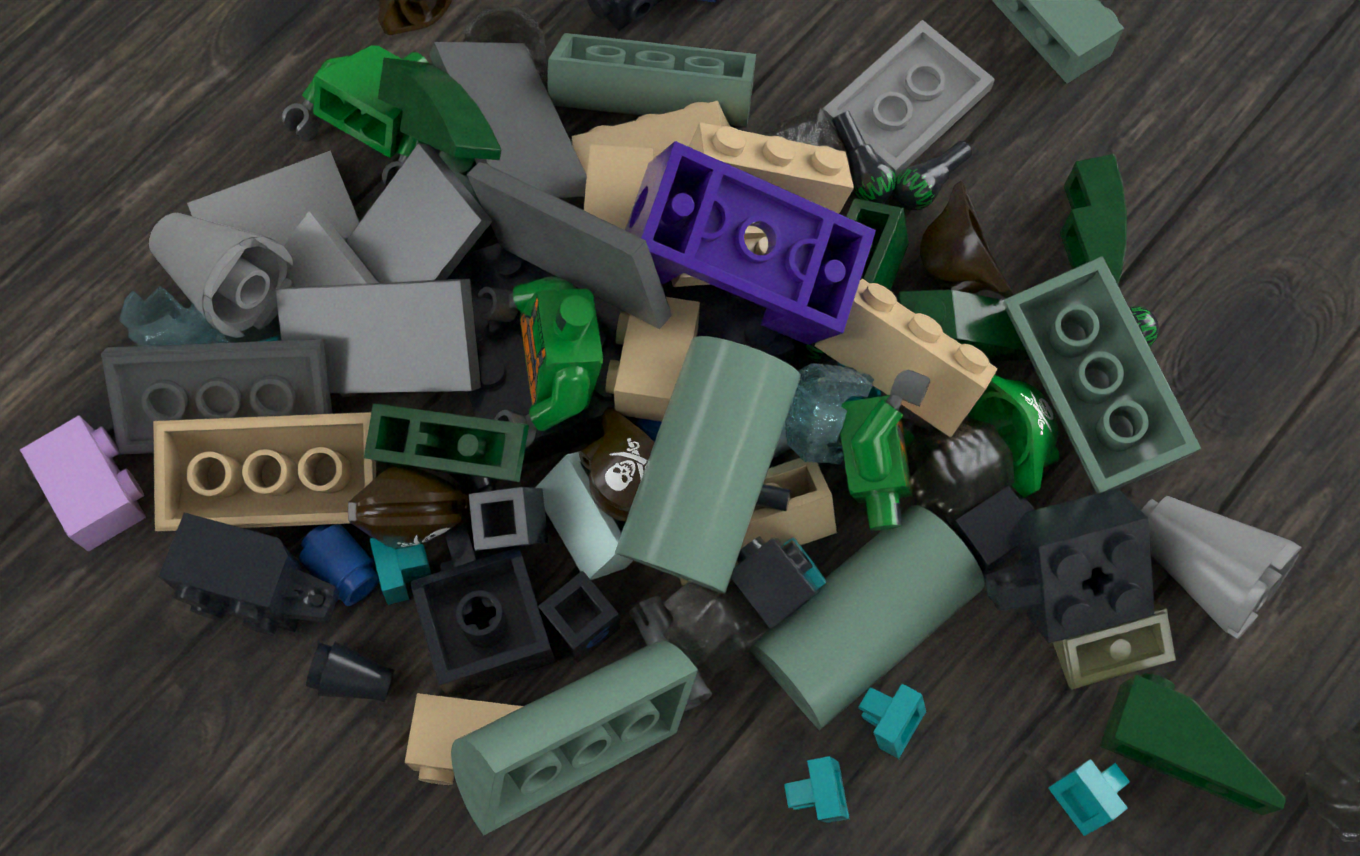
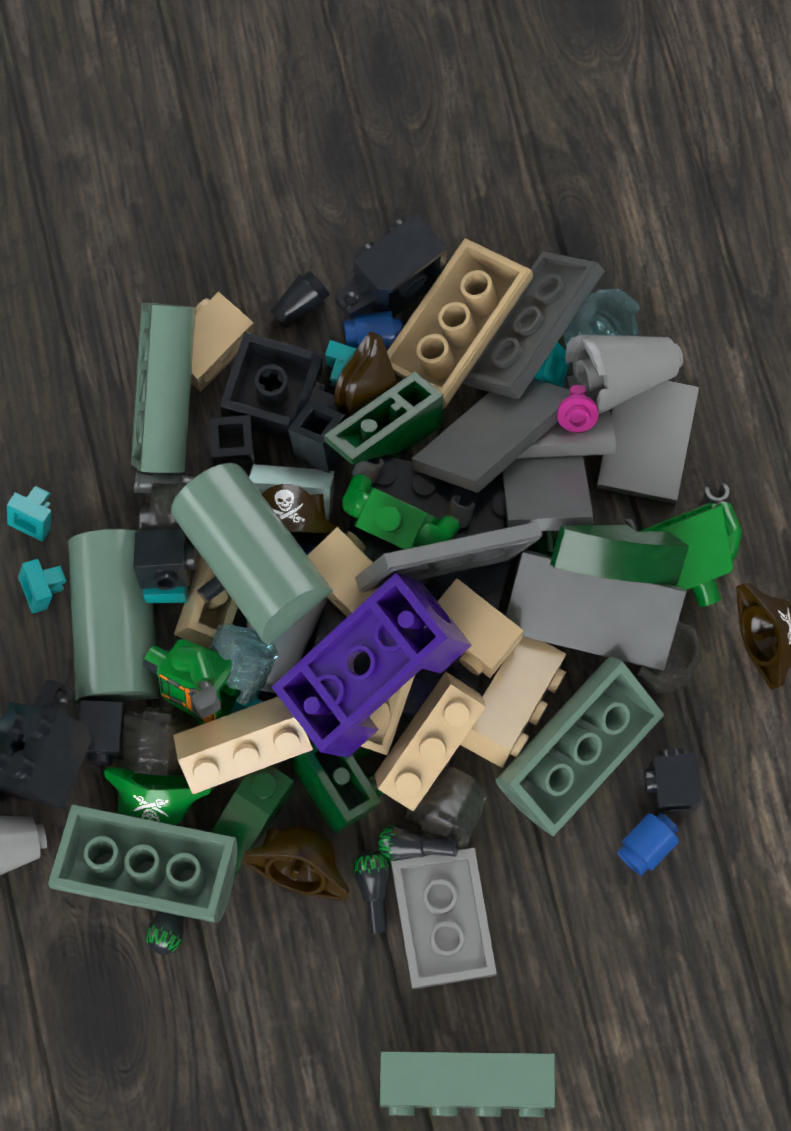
camera: 125 degrees right, 5 degrees up
lavender brick [20,416,146,552] -> none
dark green slope [1060,154,1127,285] -> none
none -> dark pink plate [557,385,598,433]

